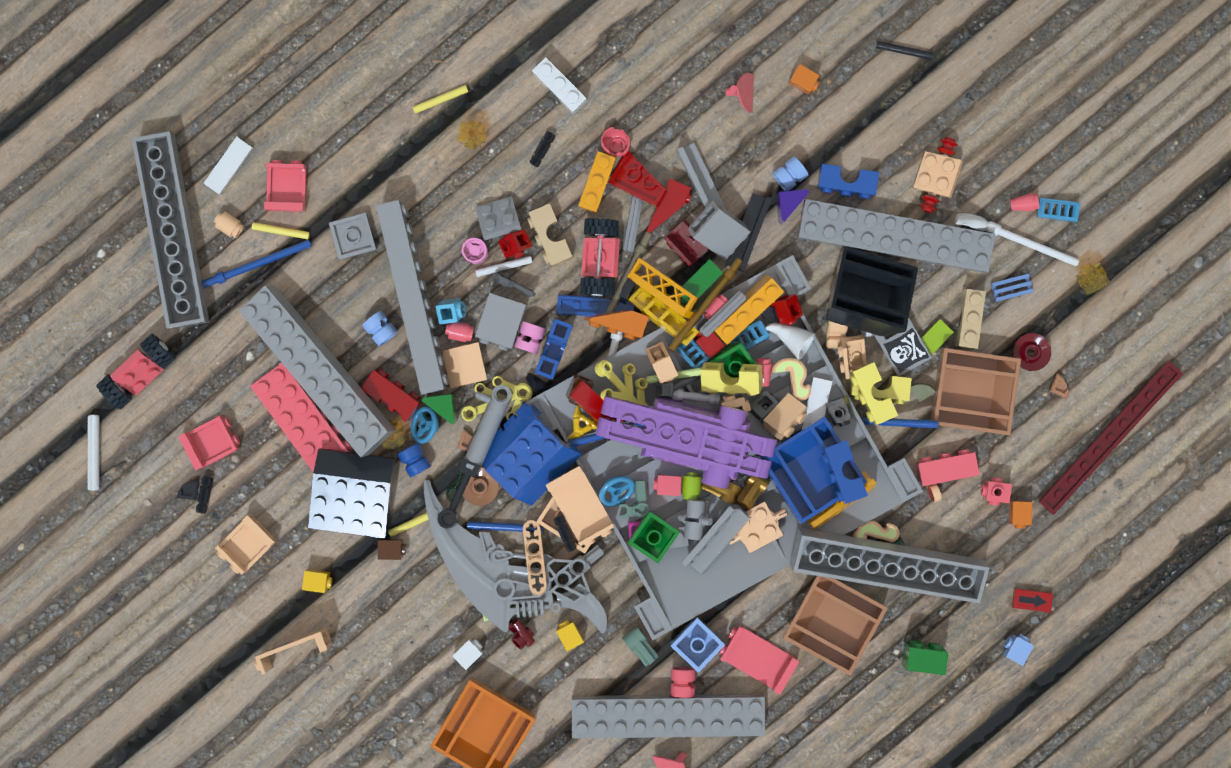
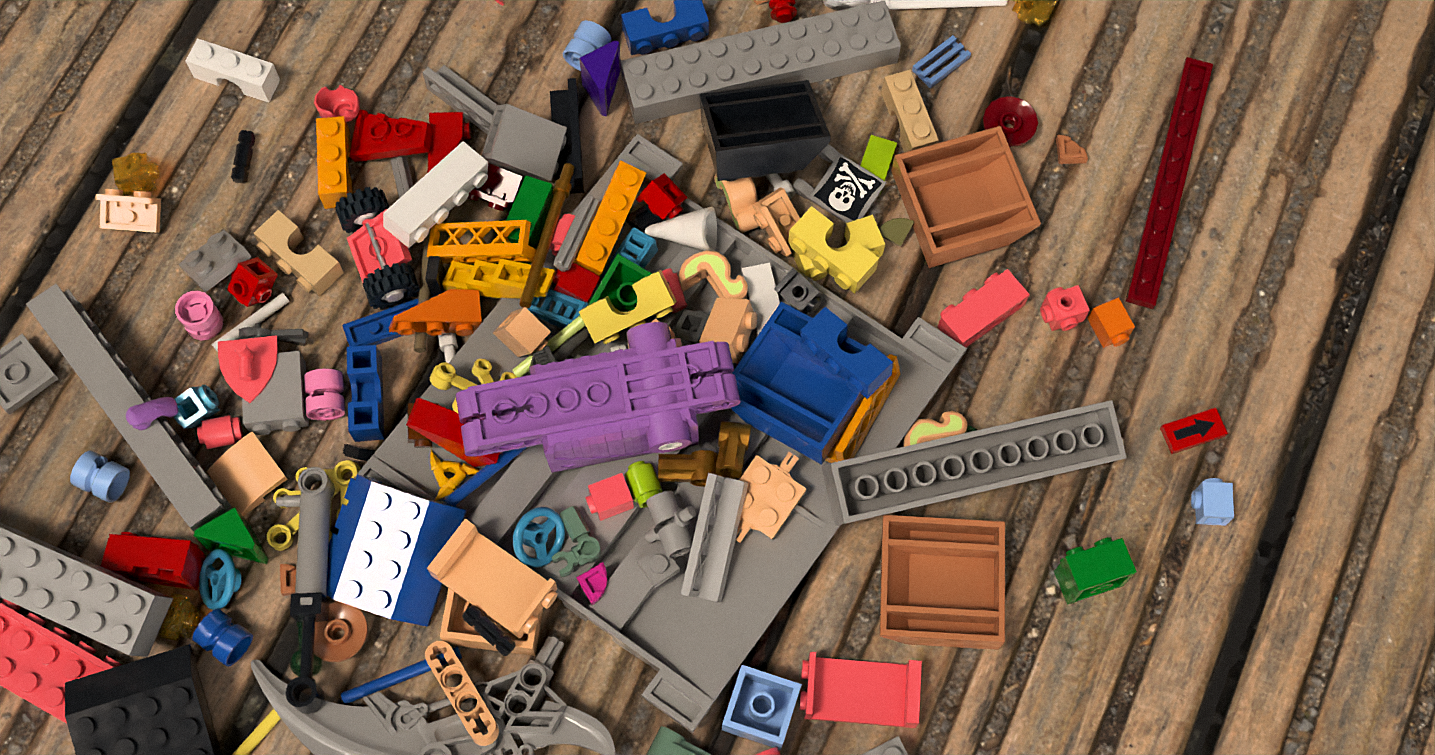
camera: 25 degrees left, 20 degrees down
light yellow bar [413,85,468,114] -> none
green slope [627,511,680,564] -> none
blue bar [862,417,939,428] -> none
light nougat tile [927,484,942,503] -> none
none -> light nougat bracket [95,189,161,233]
none -> medium lavender piece [126,397,179,431]
none -> coral shield [218,336,278,403]
none -> white brick [383,141,488,248]

